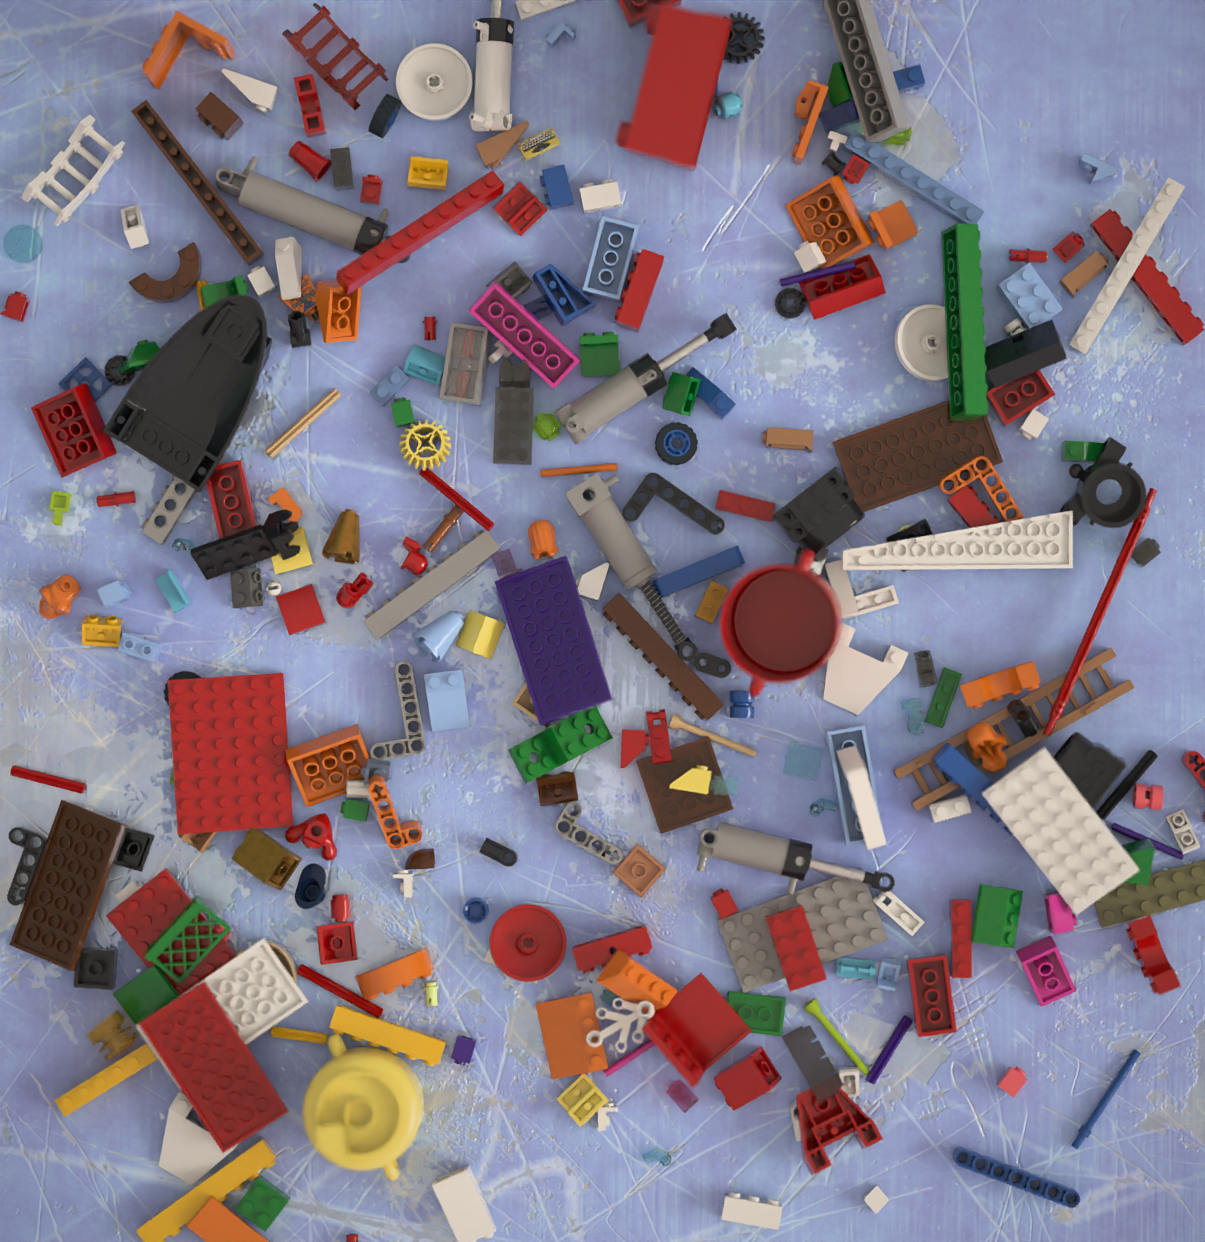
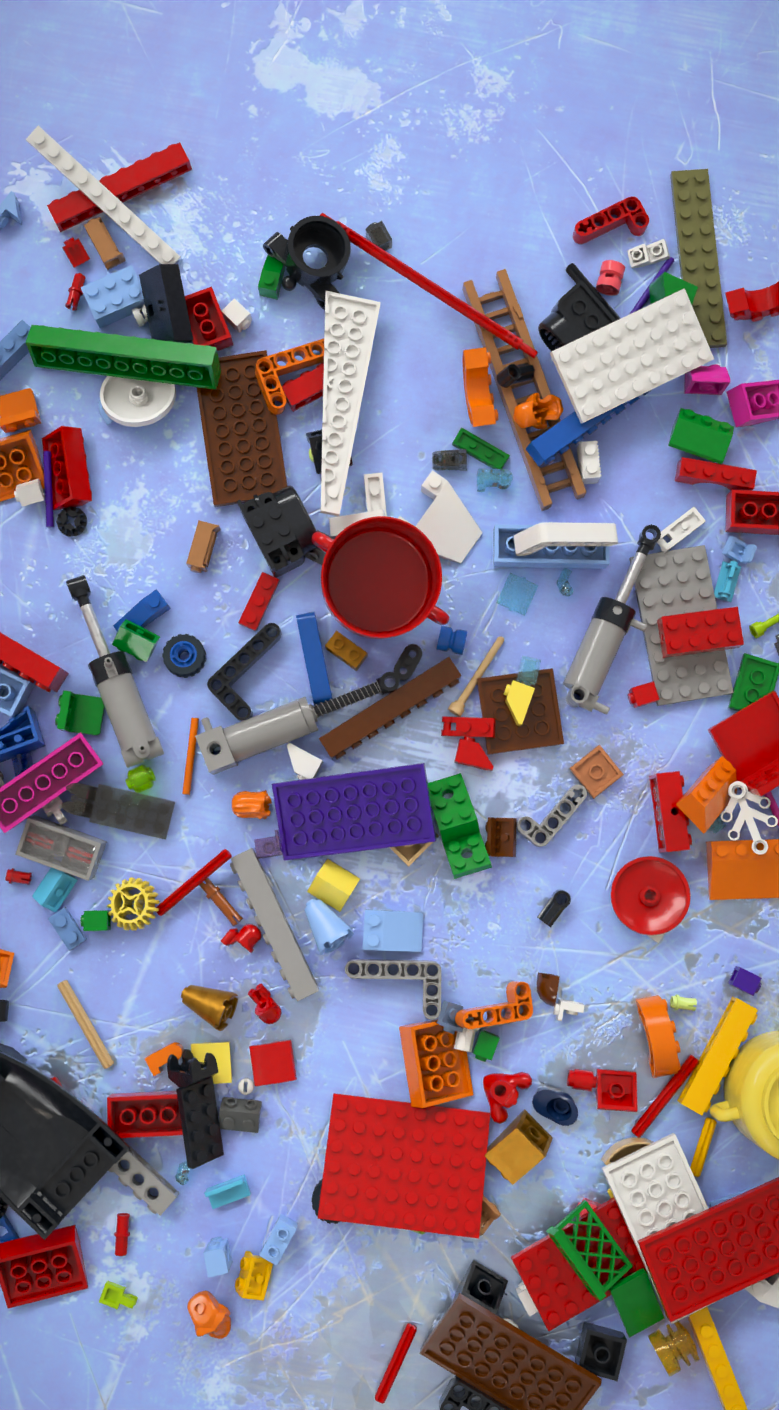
camera: 85 degrees left, 5 degrees down
blue wheel [463,897,489,924] -> none

